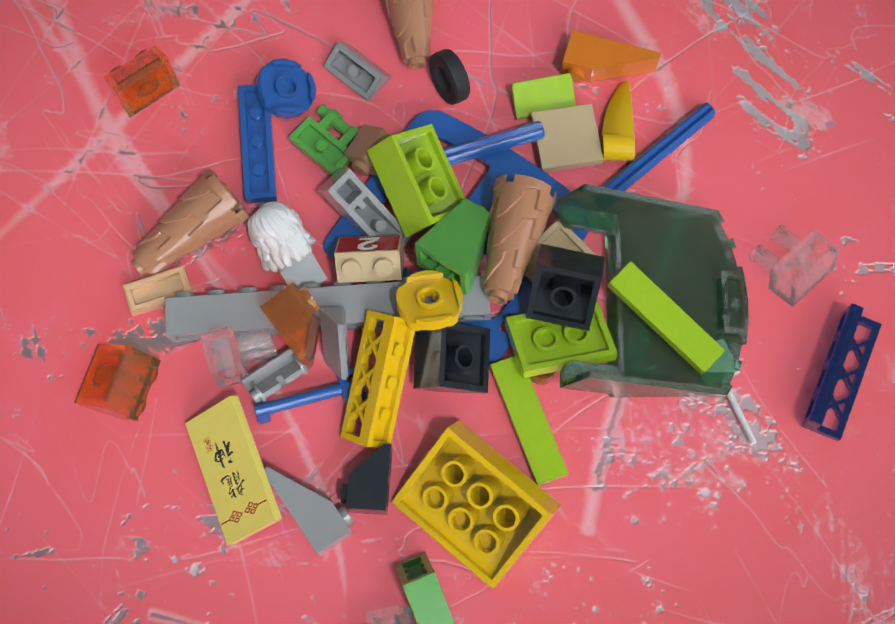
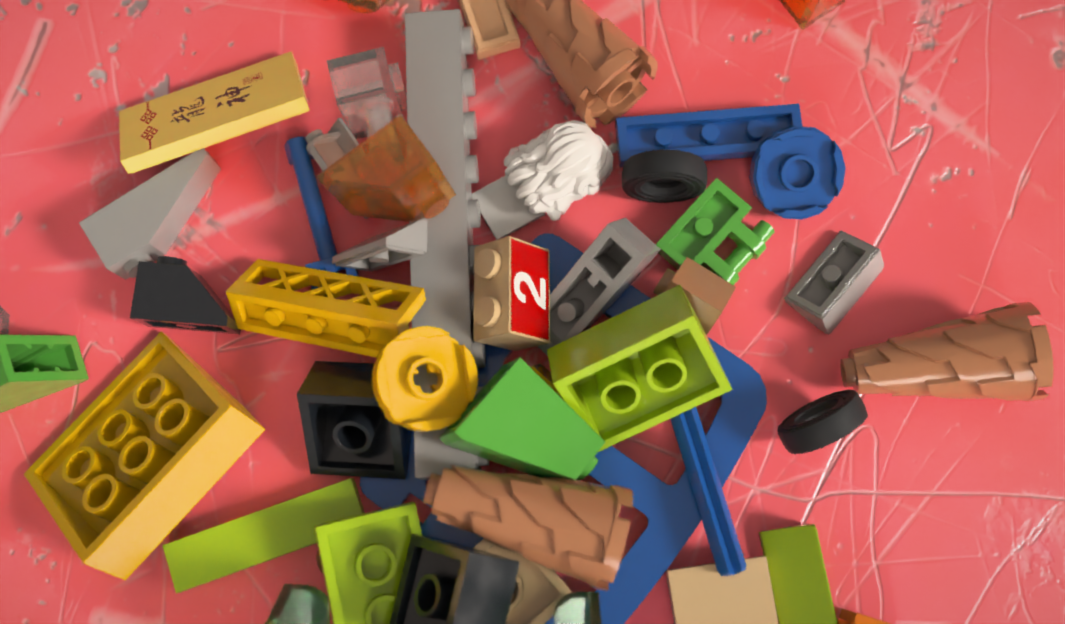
camera: 90 degrees right, 5 degrees up
none -> black tyre [622,149,707,203]

